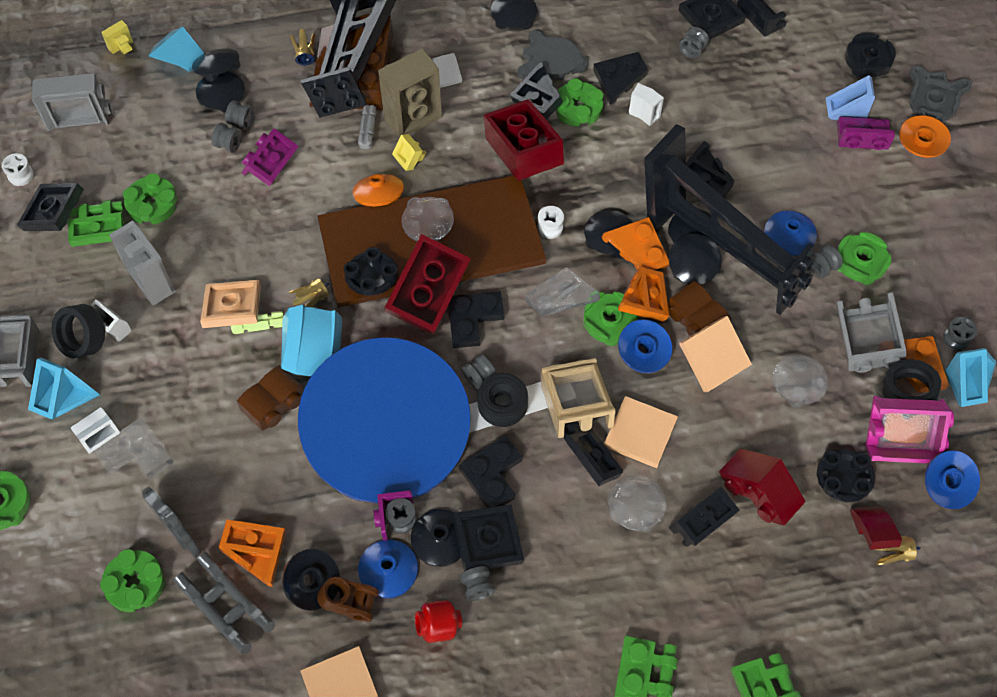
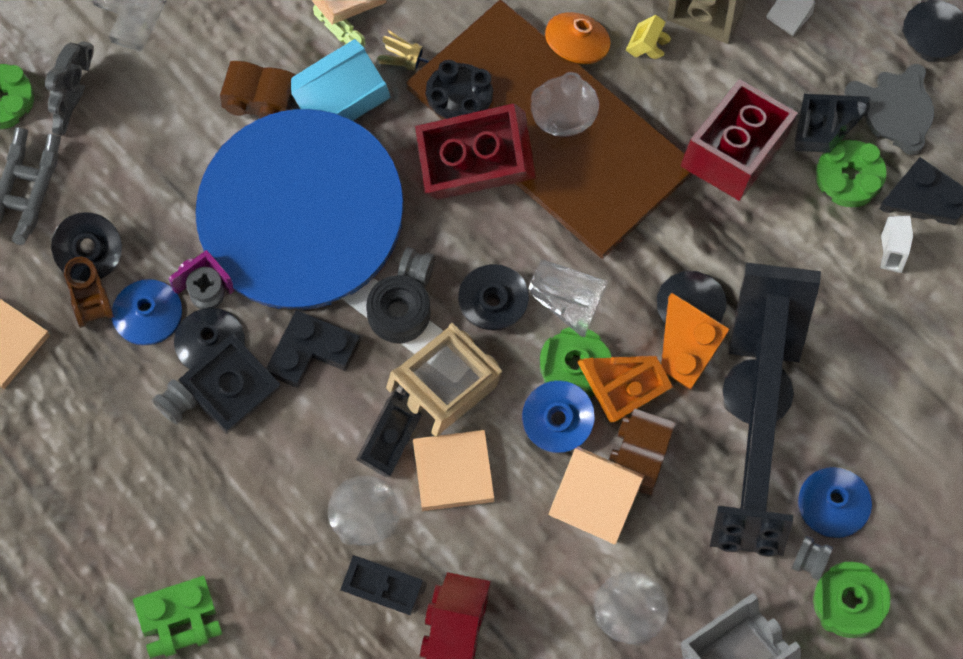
camera: 60 degrees right, 5 degrees up
orange wing [219,519,286,587] -> none
red head [415,600,462,643] -> none
black plate [448,291,504,348] -> none
white wheel [537,206,564,239] -> none
black dish [668,233,722,284] -> none
black wing [686,141,734,197] -> none
none -> black dish [458,264,529,331]

